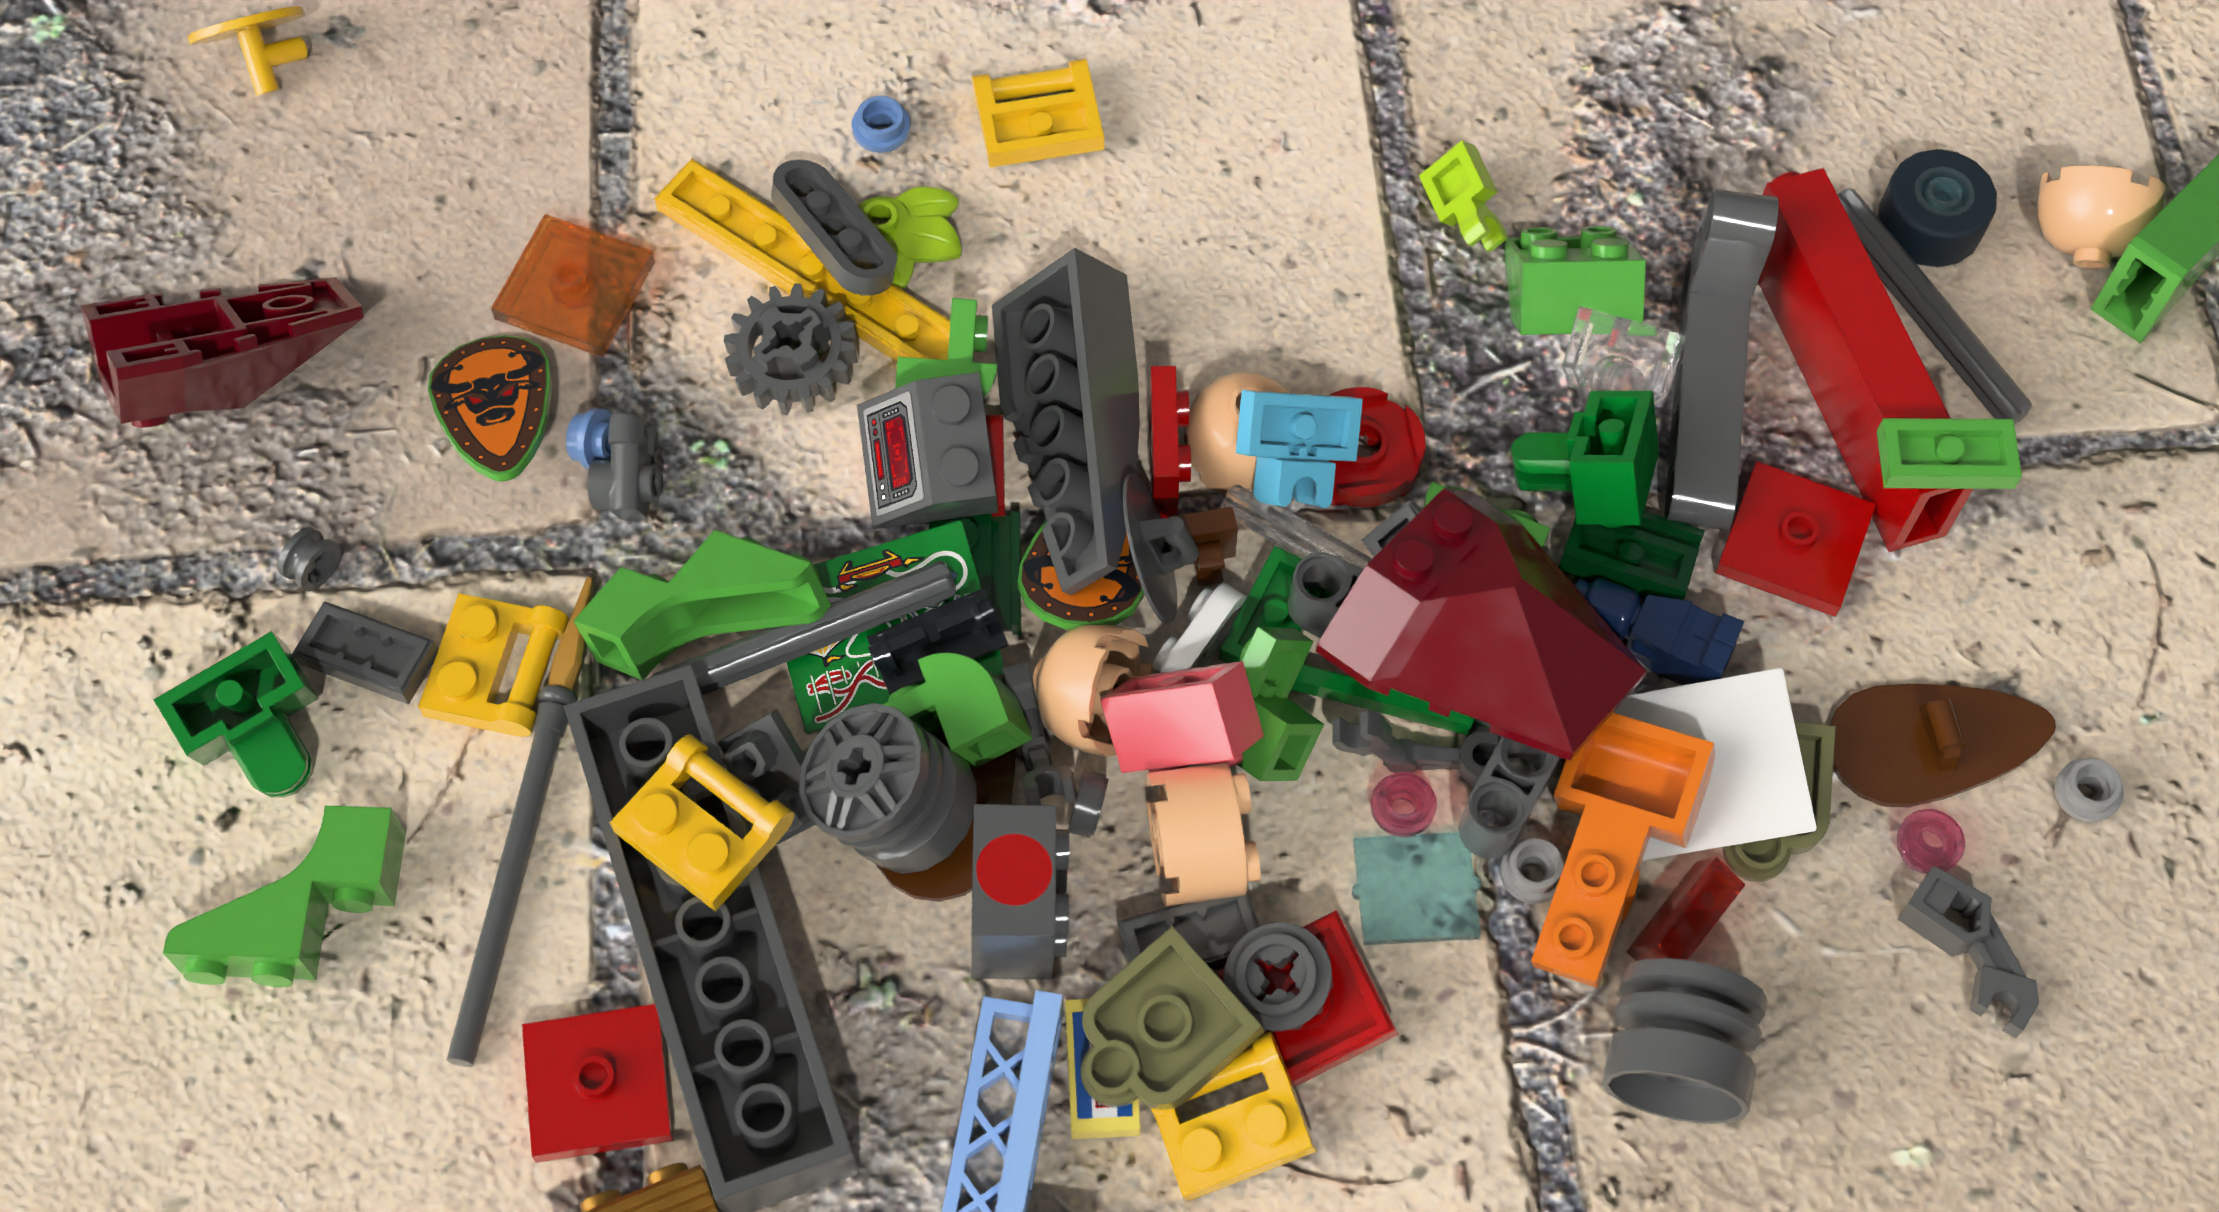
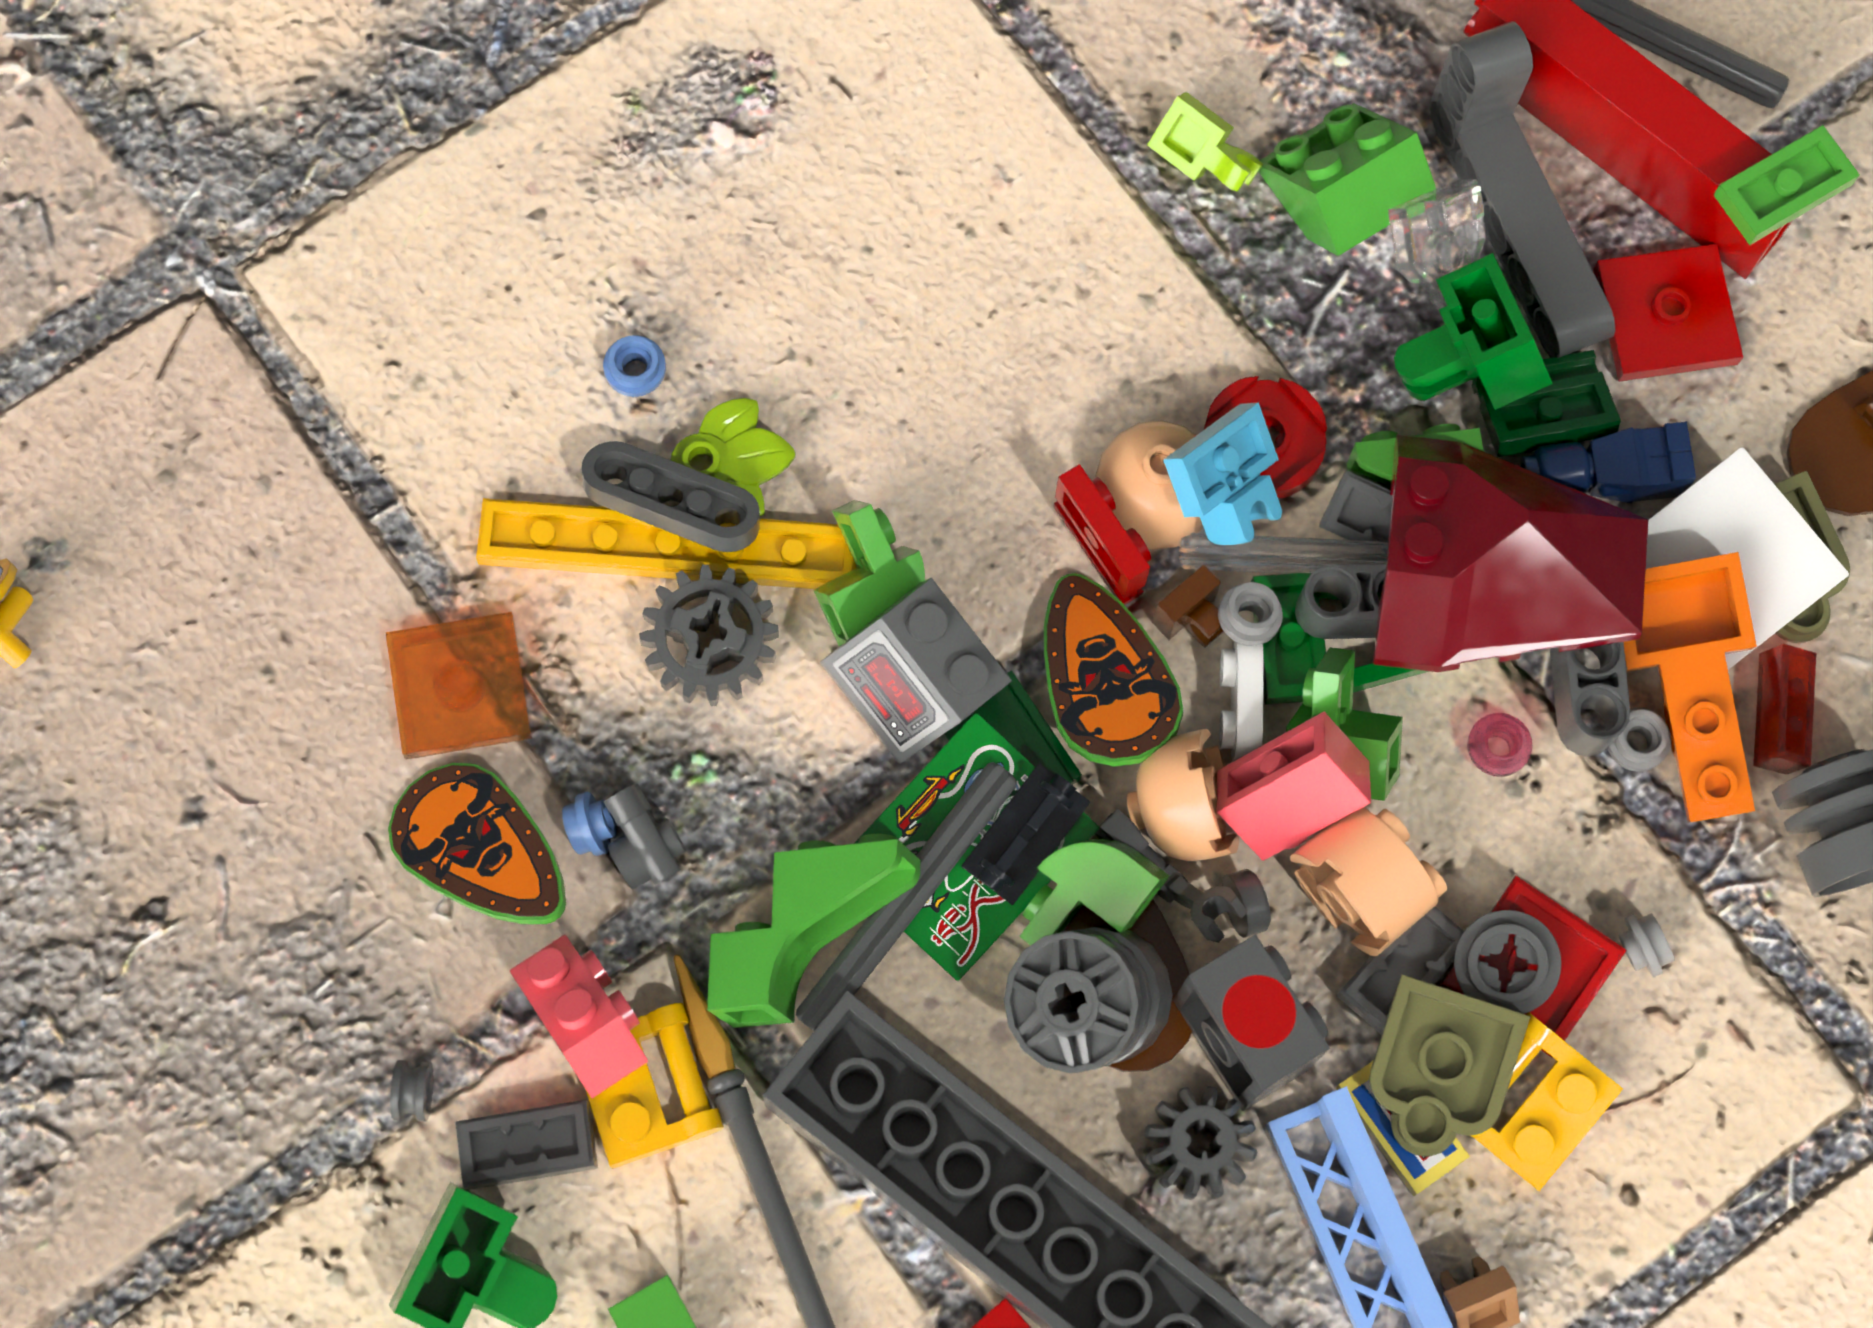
camera: 35 degrees left, 10 degrees up
dark red wedge [80,277,364,428] -> none
yellow plate [610,734,795,912] -> none
dark grey hips [717,709,816,845] -> none
yellow plate [971,58,1104,168] -> none
dark grey wedge [992,248,1140,595] -> none
dark grey shield [1123,474,1199,624] -> none
dark grey piece [1332,710,1499,786] -> none
clear light blue piece [1351,832,1481,945] -> none
none -> coral brick [509,934,648,1098]
none -> dark grey gear [1144,1086,1257,1200]
none -> light grey plate [1218,582,1283,646]
none -> light grey plate [1618,913,1675,977]

